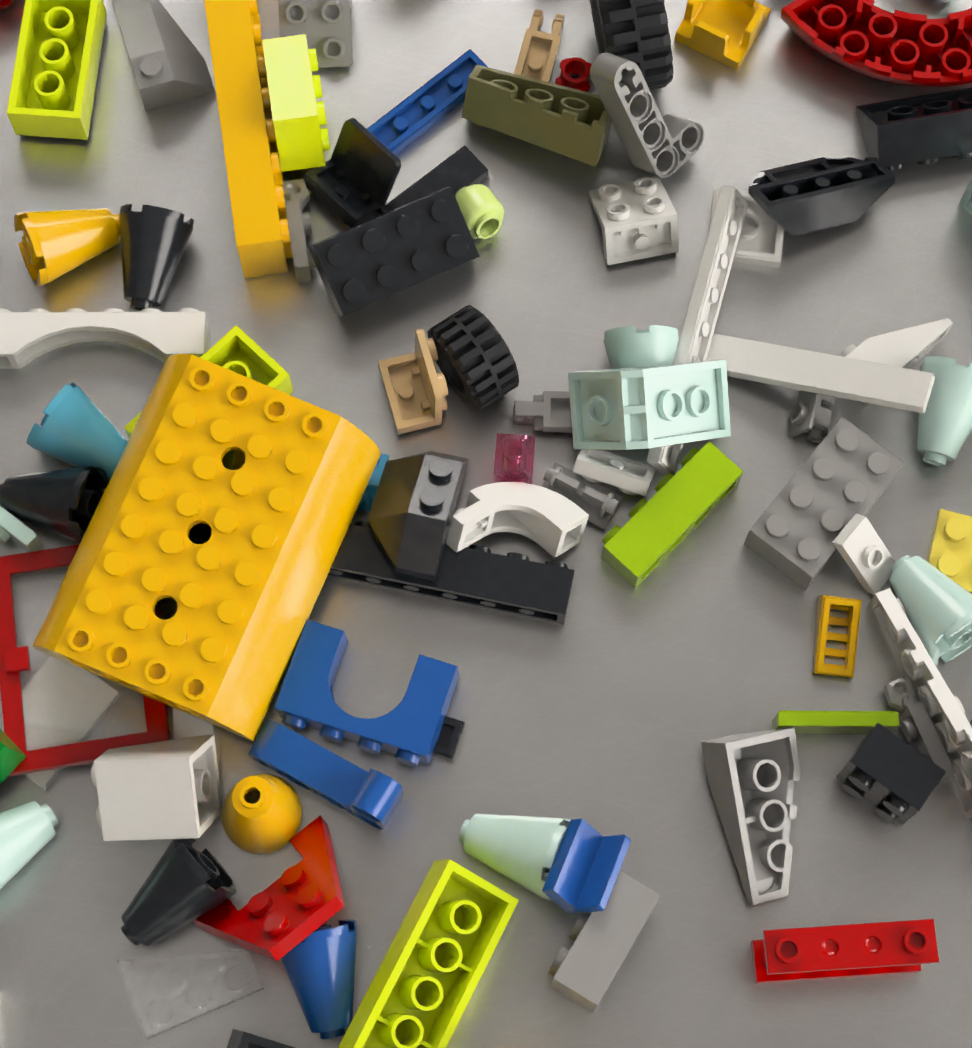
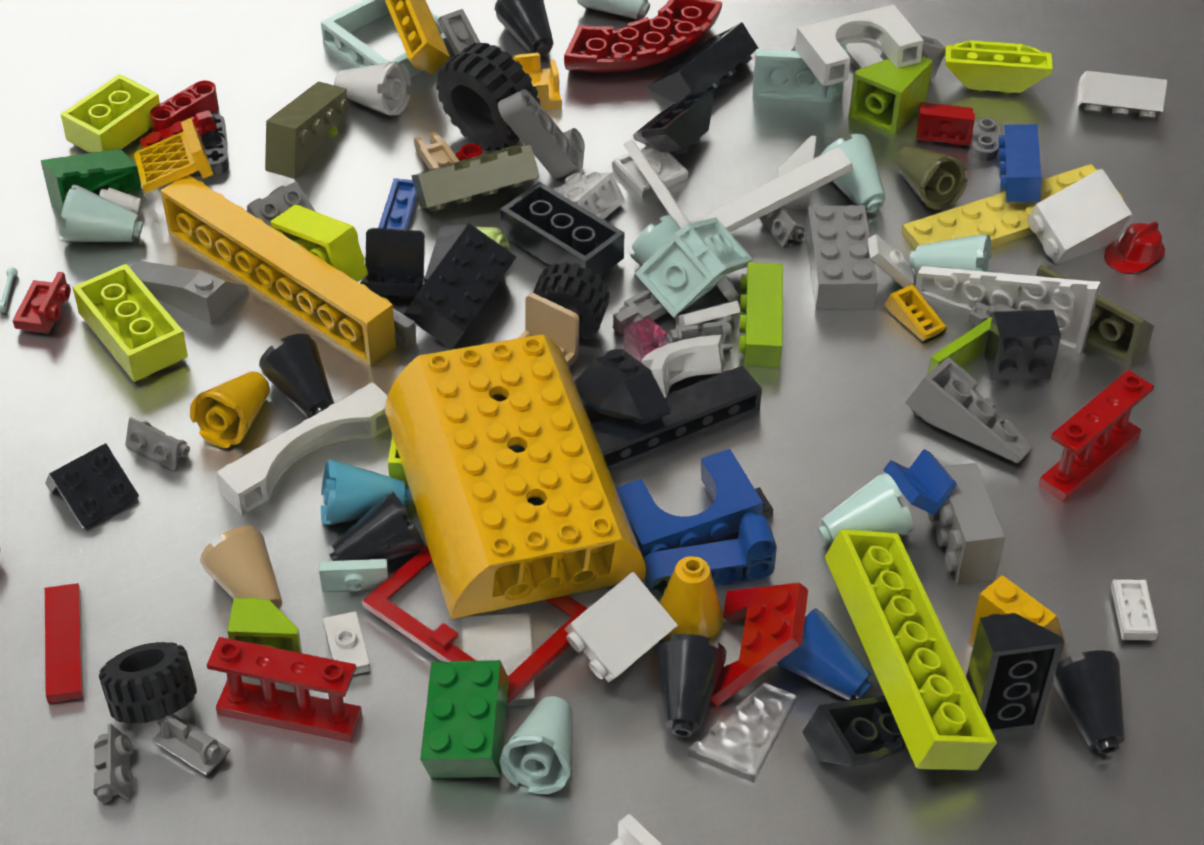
camera: 40 degrees left, 25 degrees down
none -> black brick [500,181,625,276]

